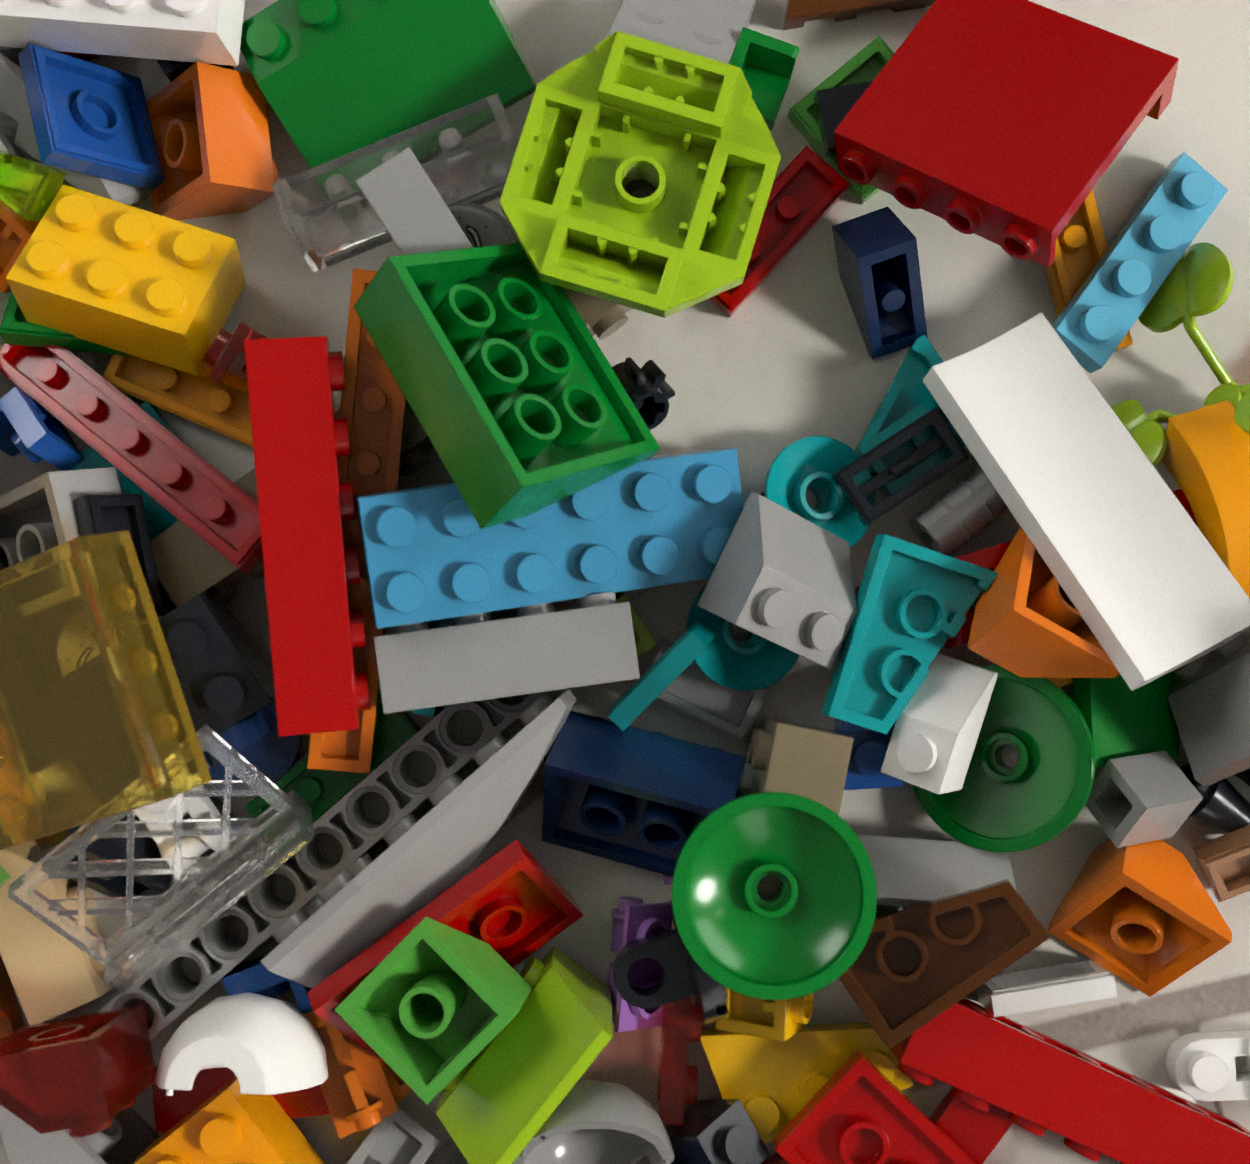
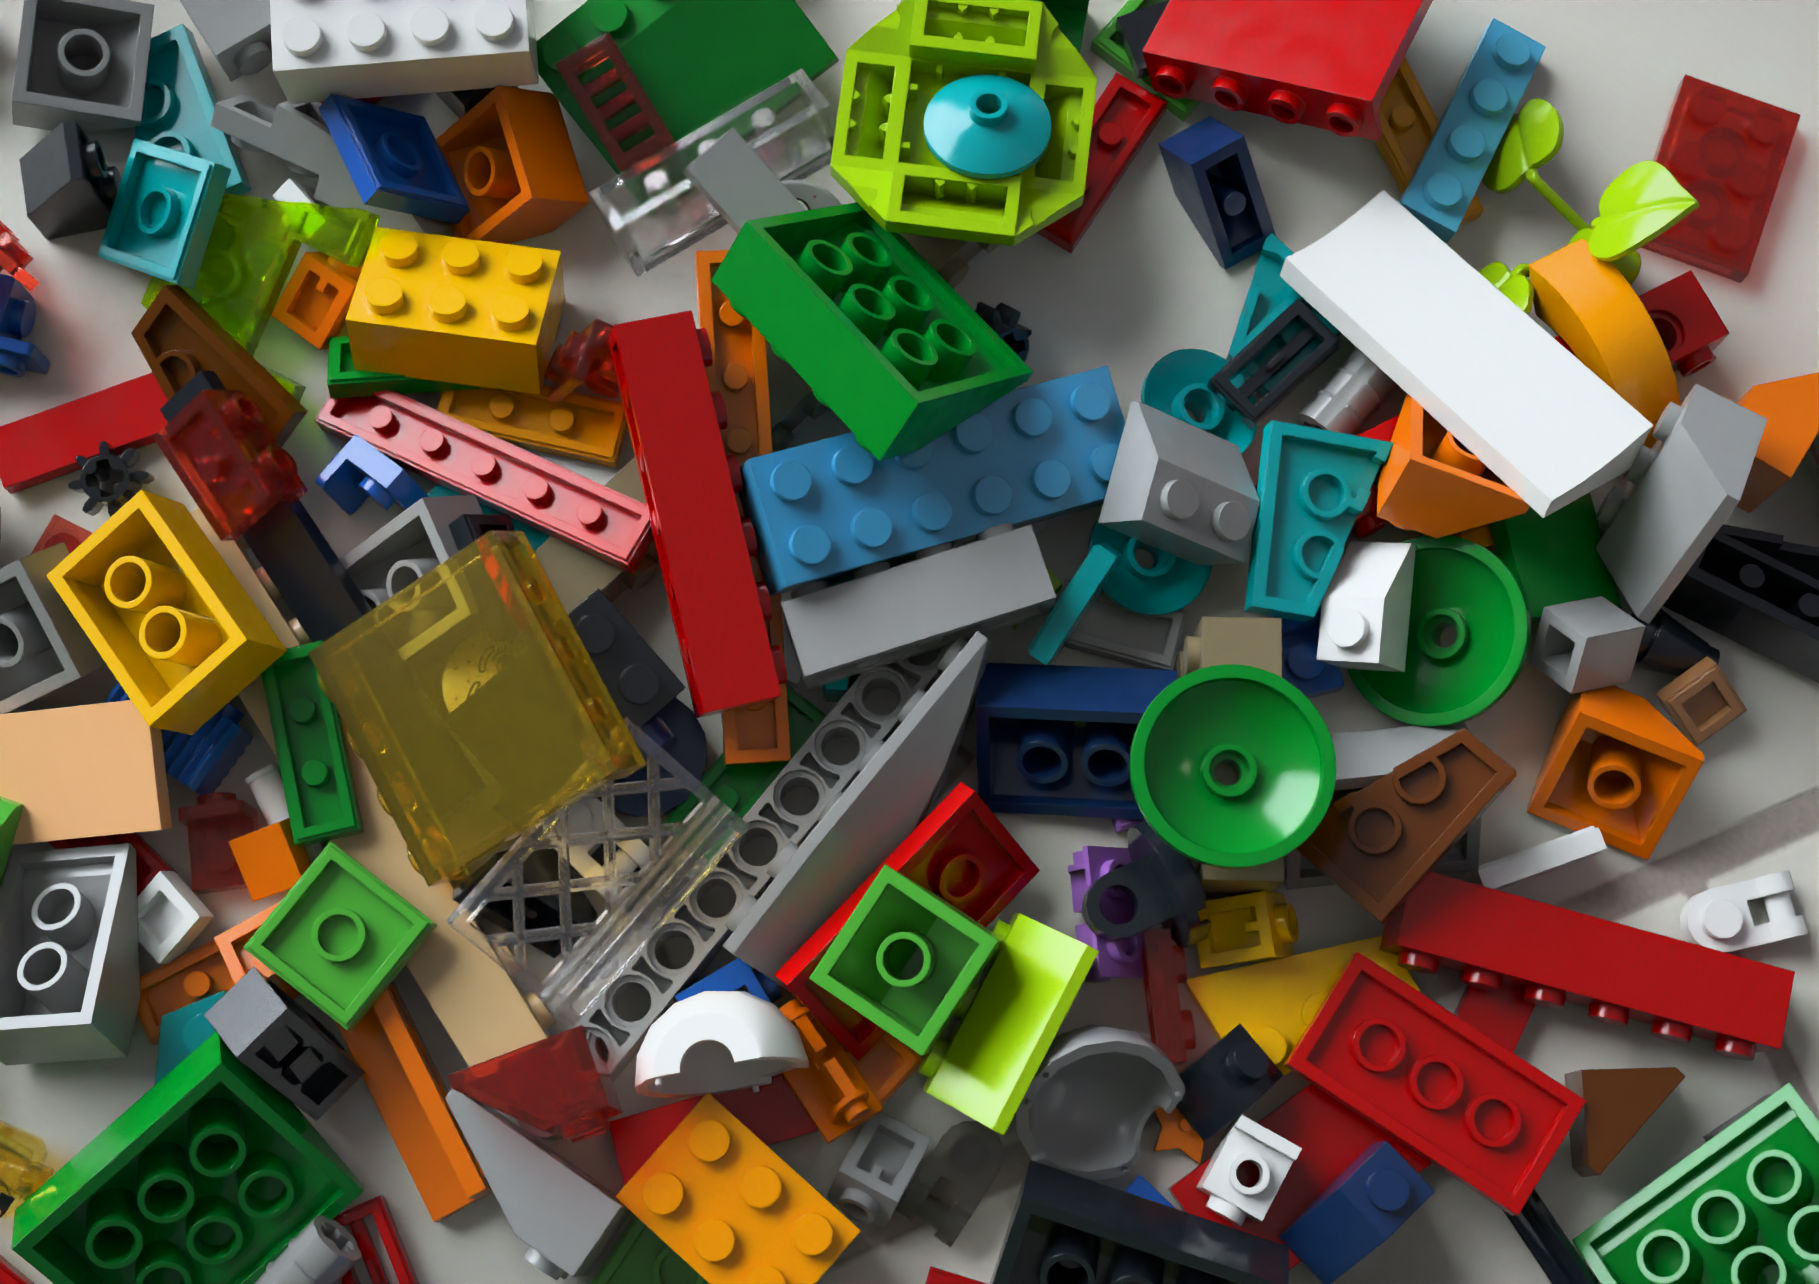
camera: 15 degrees left, 10 degrees down
none -> clear red slope [555,32,677,177]
none -> teal dish [924,75,1052,179]

